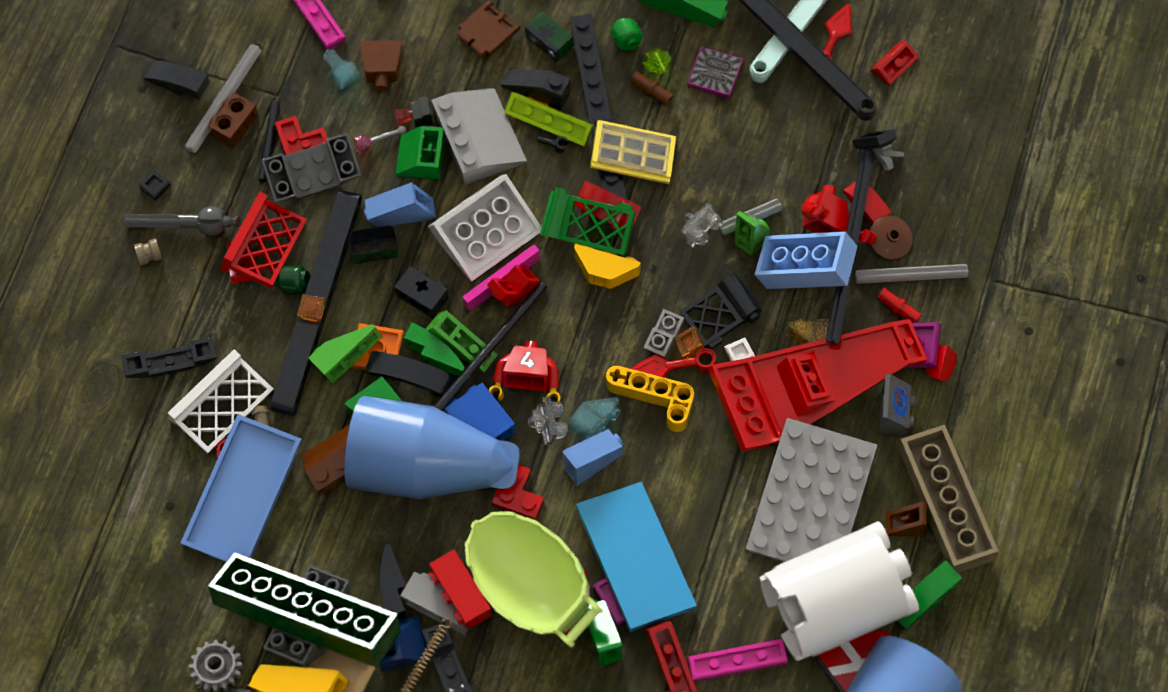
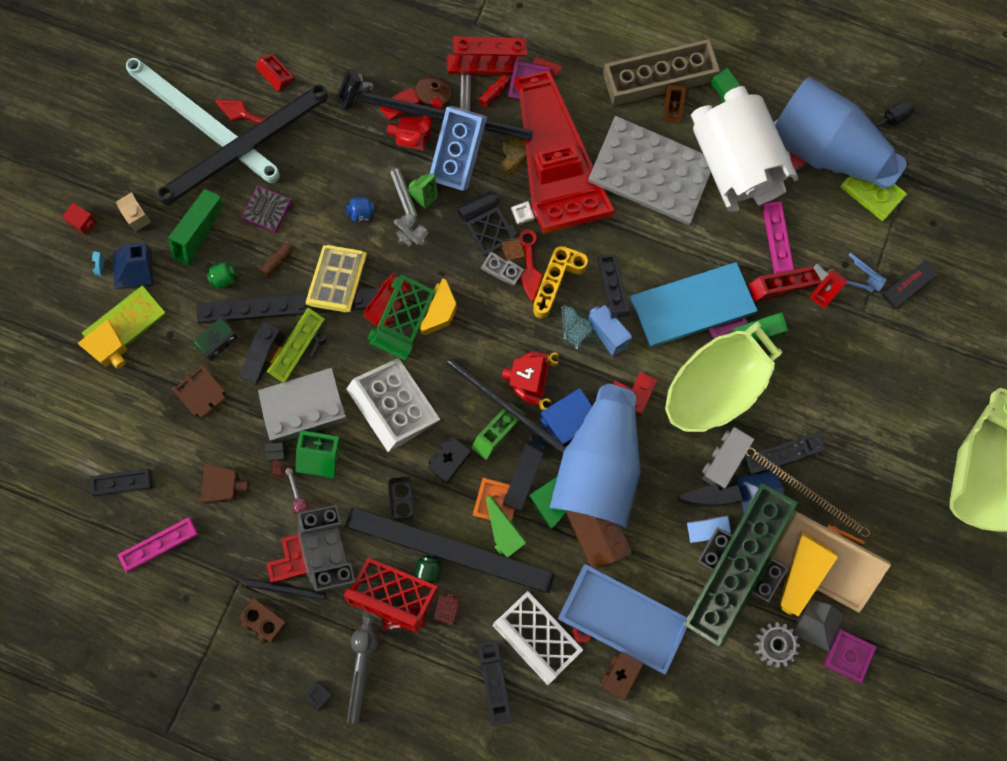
camera: 90 degrees left, 10 degrees up
dark tan wheel [134,238,163,266] -> none
black slope [143,60,210,100] -> none
light grey axle [185,44,261,153] -> none
dark tan pin [252,406,270,426] -> none
clear orange plate [297,294,326,322] -> none
clear light blue axle [323,49,361,89] -> none
medium blue slope [364,182,436,227] -> none
green slope [404,323,465,378] -> none
red brick [428,550,492,630] -> none
dark pink tile [463,245,540,312] -> none
red brick [487,265,540,307] -> none
clear hips [527,397,568,445] -> none
clear neon green gear [643,48,672,75] -> none
dark grey slope [879,374,915,437] -> none
none -> blue head [346,197,374,222]
none -> clear red brick [433,593,459,625]
none -> red fence [447,36,527,75]
none -> black tile [597,254,630,319]
none -> reddish brown brick [600,652,643,700]
none -> light blue slope [687,516,731,543]

